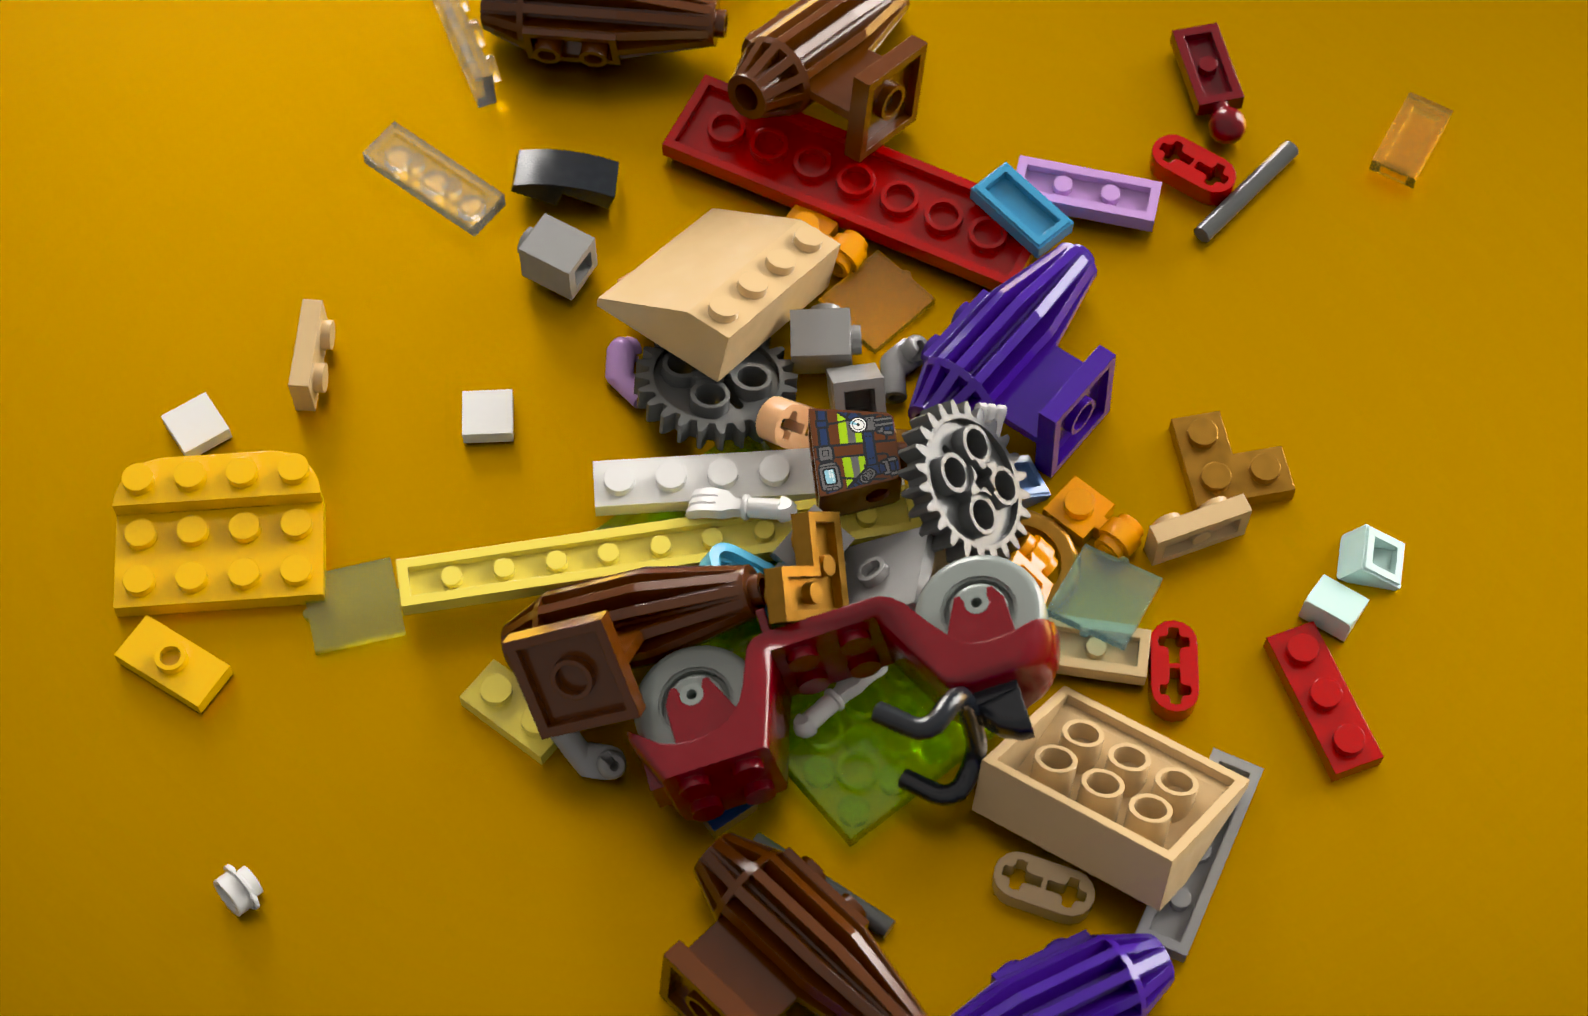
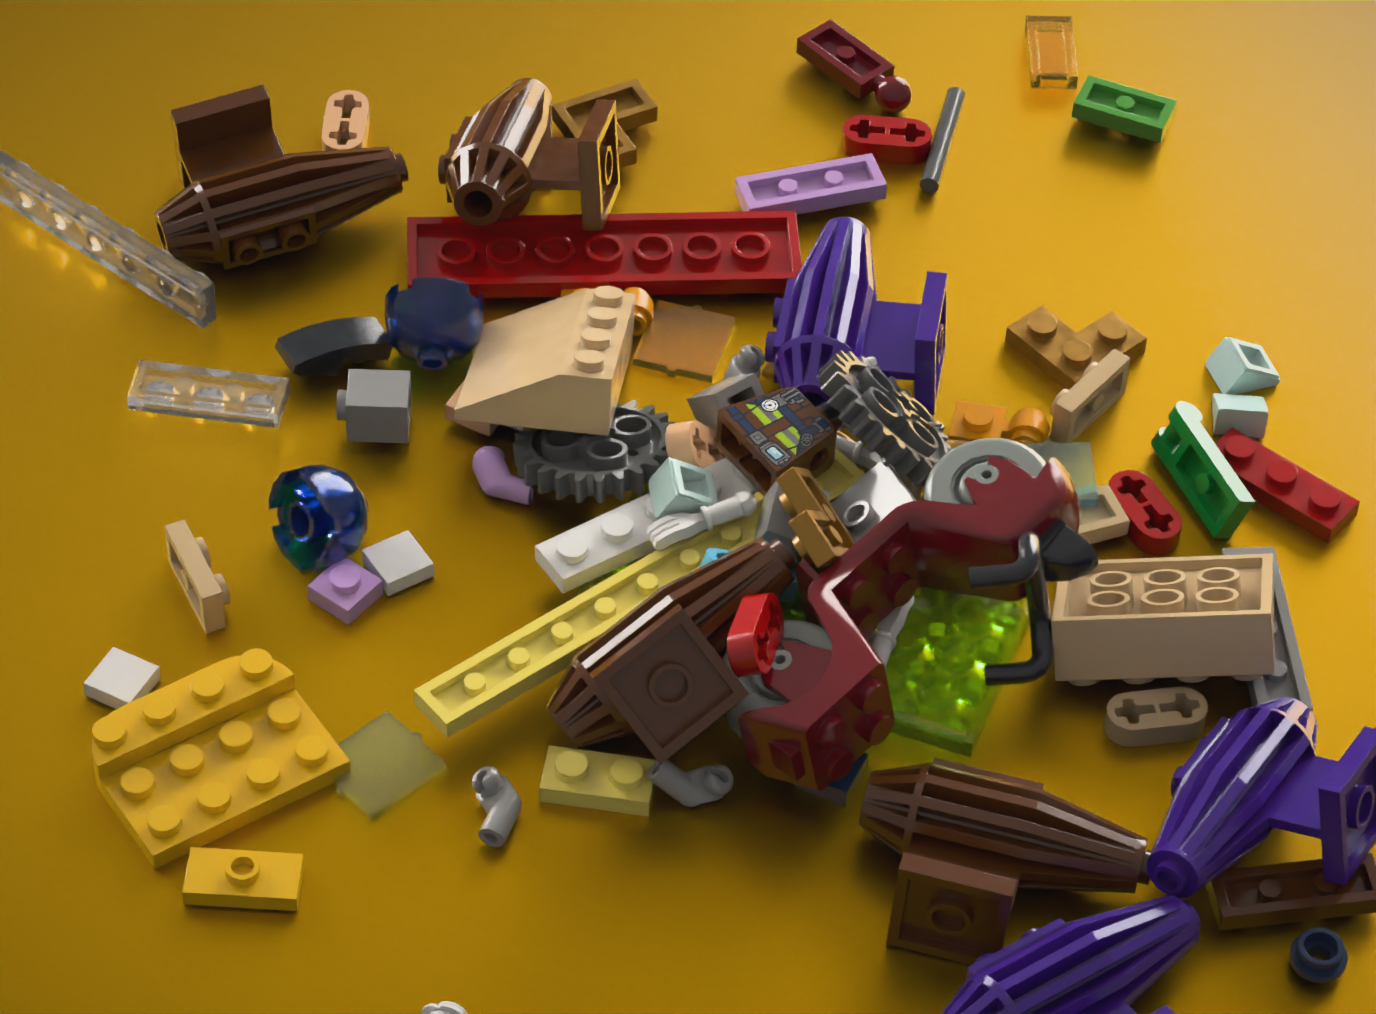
camera: 30 degrees left, 15 degrees down
light grey brick [790,303,862,374] -> none
dark azure tile [970,162,1074,259] -> none
none -> cylinder [268,464,368,572]
none -> lavender plate [308,555,383,625]
none -> clear blue cylinder [384,277,485,370]
none -> light grey arm [471,766,522,847]
none -> pearl gold plate [552,79,658,169]
none -> light aqua slope [648,457,718,519]
none -> red beam [727,593,784,678]
none -> bright green plate [1072,75,1177,143]
none -> green plate [1151,401,1255,539]

